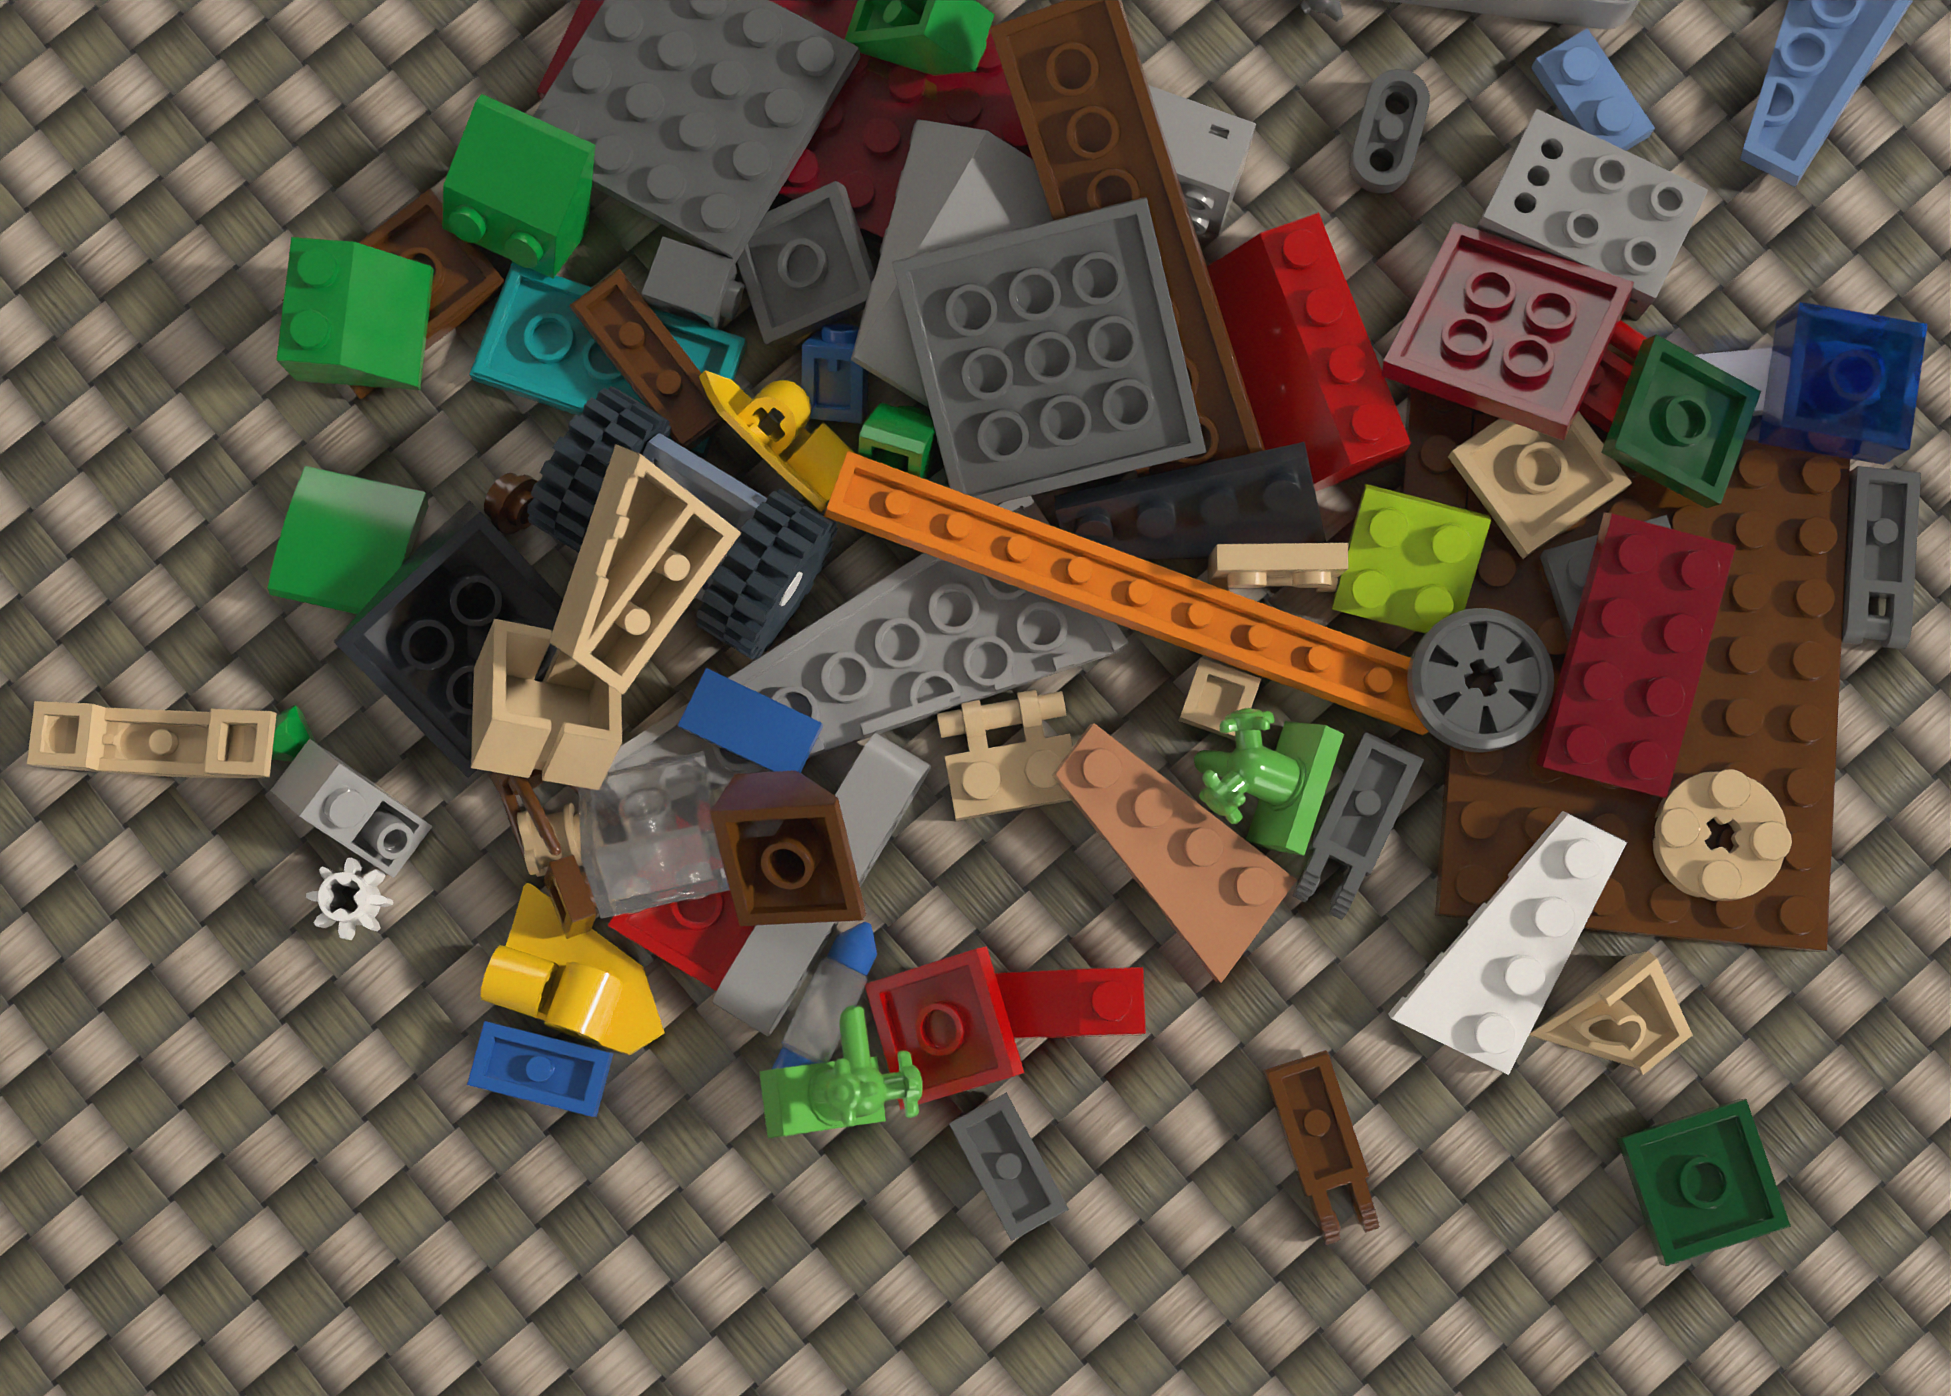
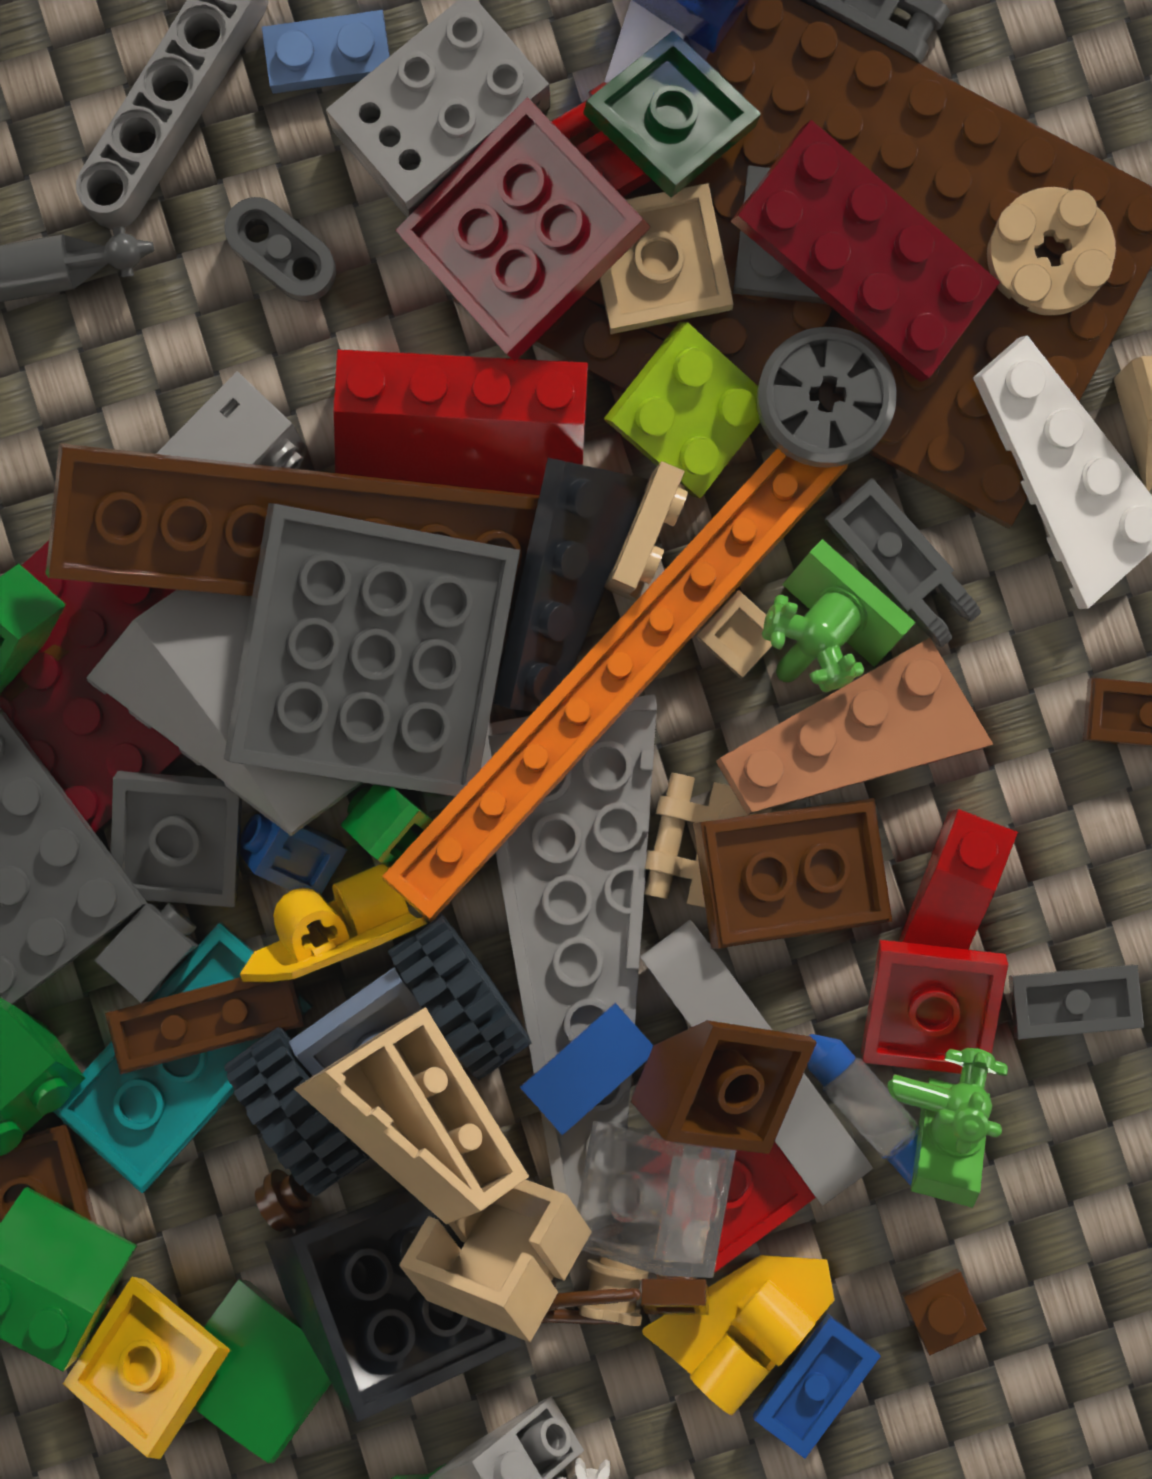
camera: 65 degrees left, 5 degrees up
none -> yellow plate [62,1276,230,1459]
none -> reddish brown tile [693,798,893,949]
none -> reddish brown plate [901,1268,987,1356]

